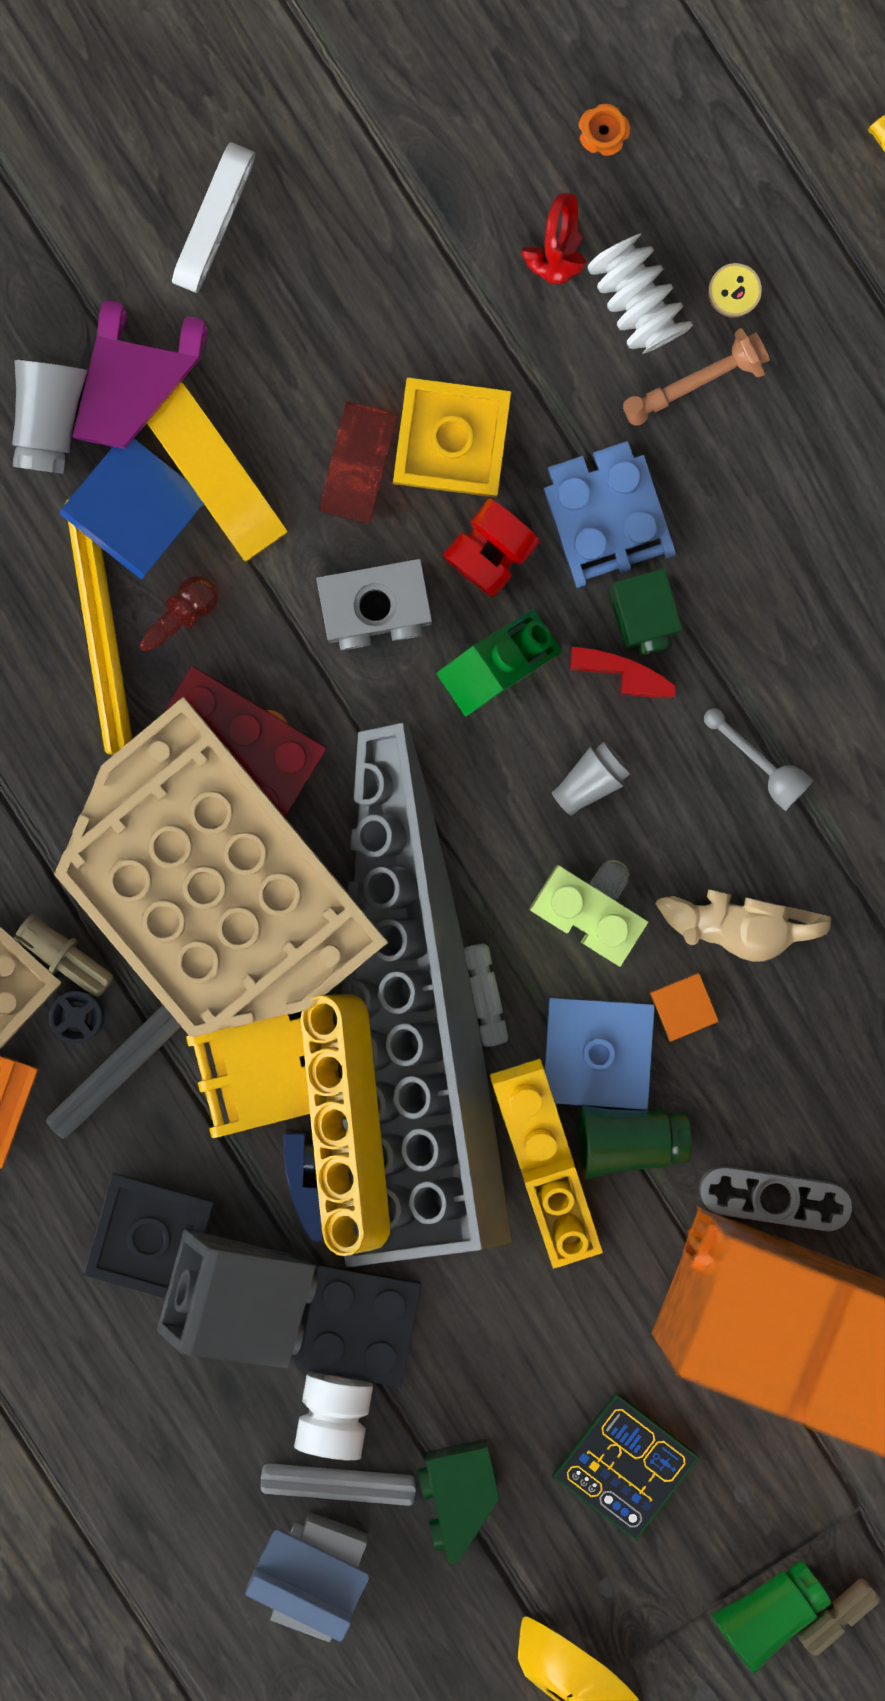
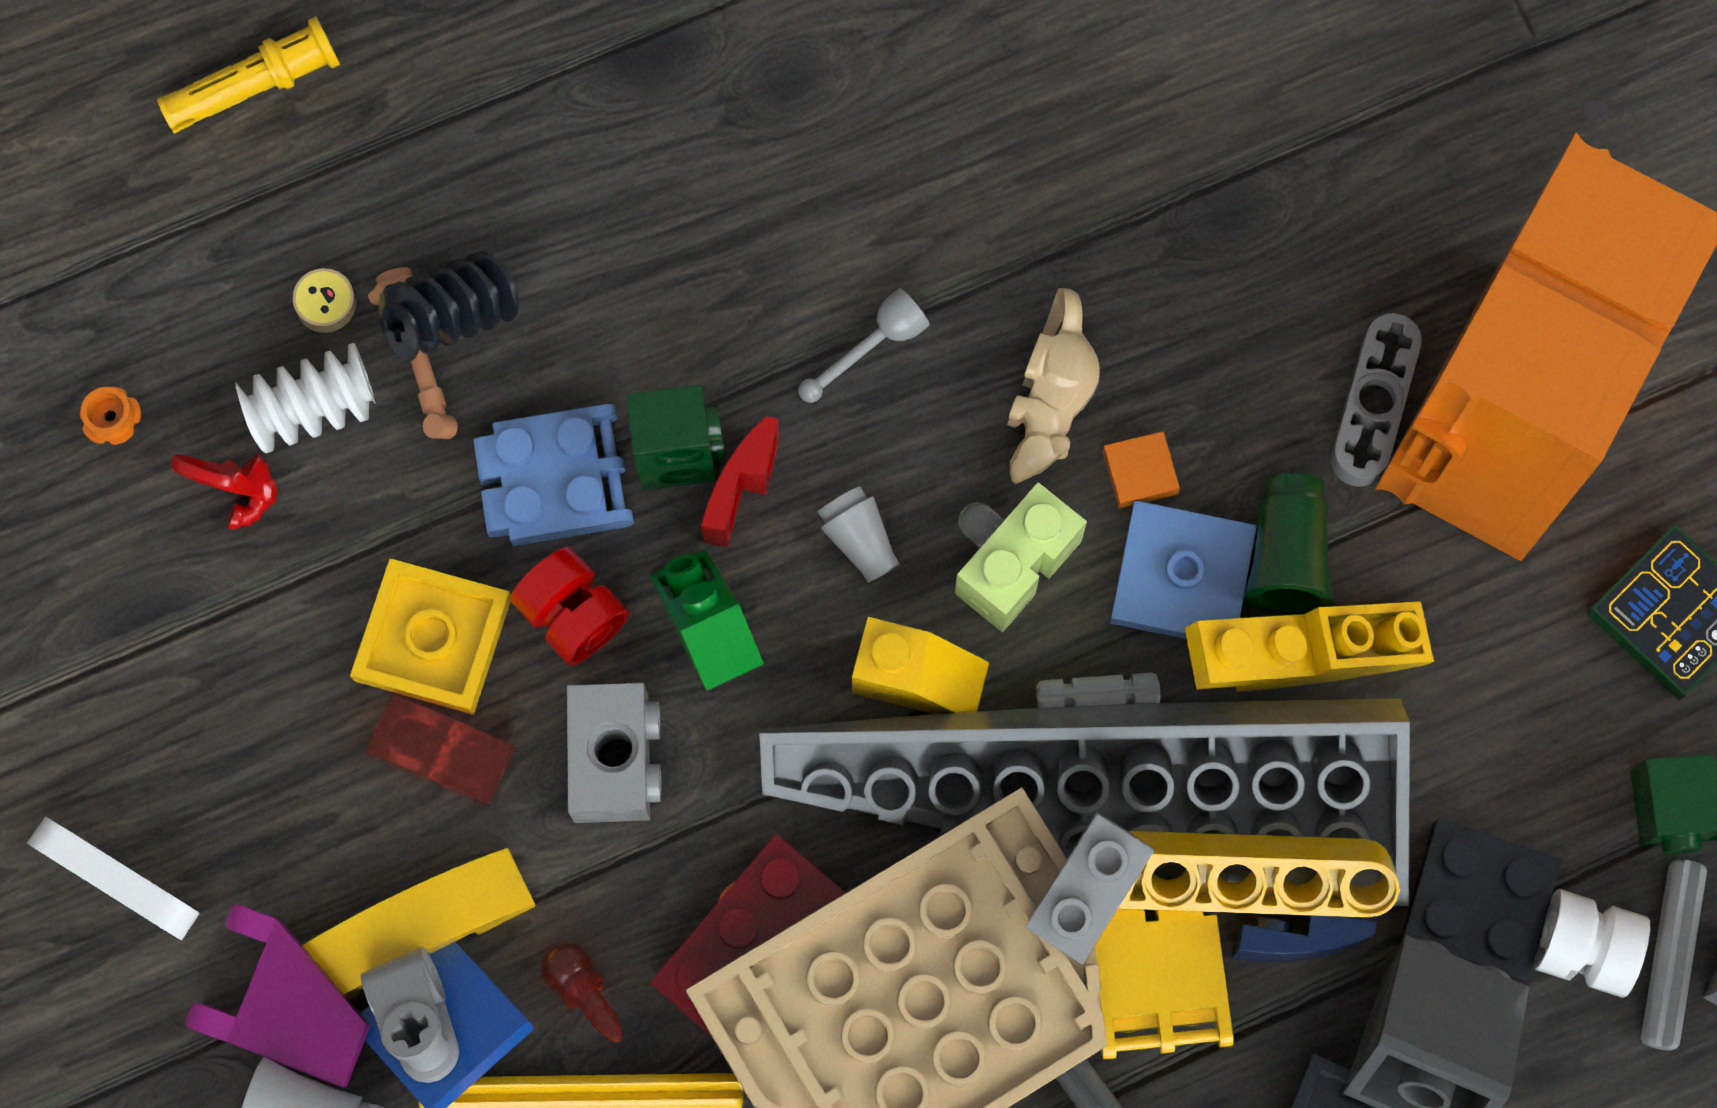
camera: 80 degrees left, 15 degrees down
none -> light grey piece [360,946,459,1083]
none -> black piece [378,251,519,362]
none -> yellow slope [852,617,989,714]
none -> light grey brick [1025,812,1155,965]

